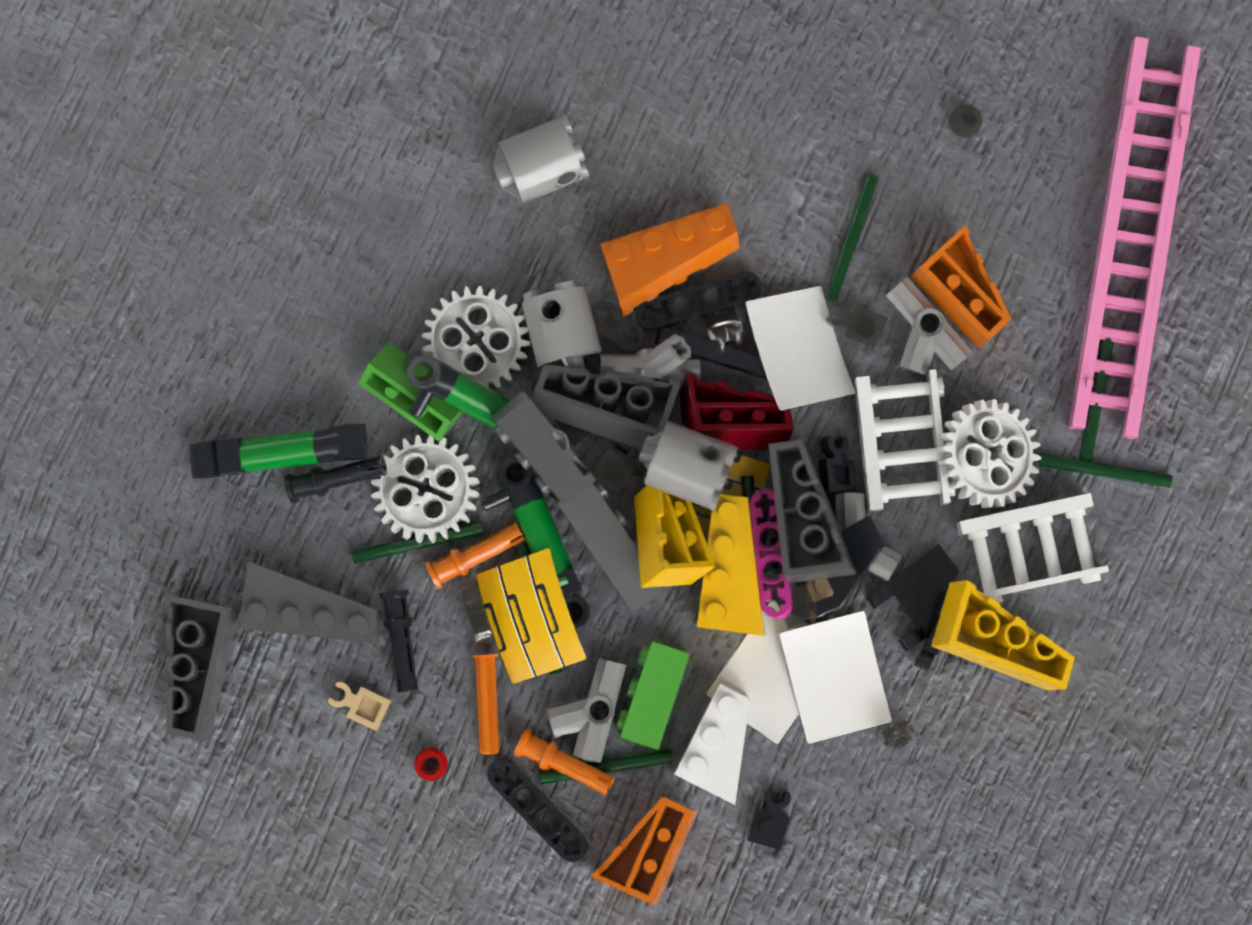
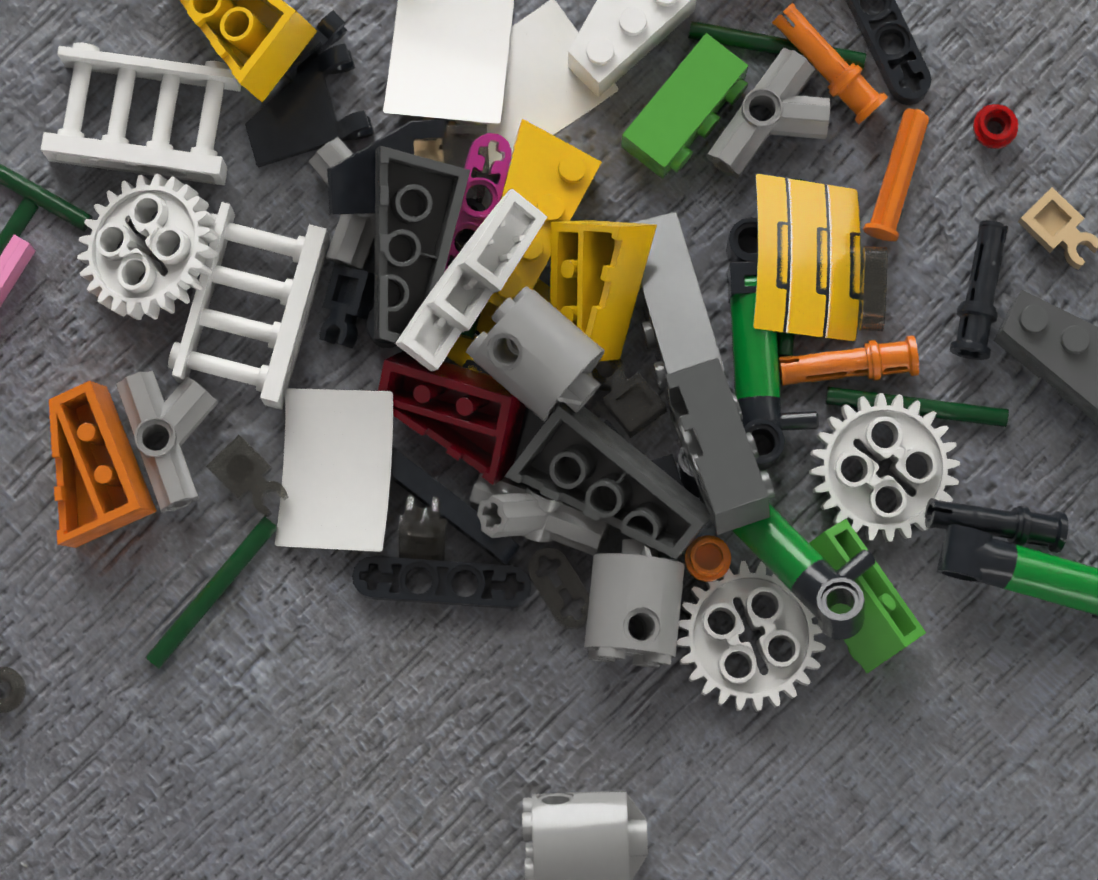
camera: 160 degrees left, 5 degrees down
orange wedge [600,203,740,317] -> none
none -> white slope [395,189,547,371]
none -> orange plate [685,535,731,582]

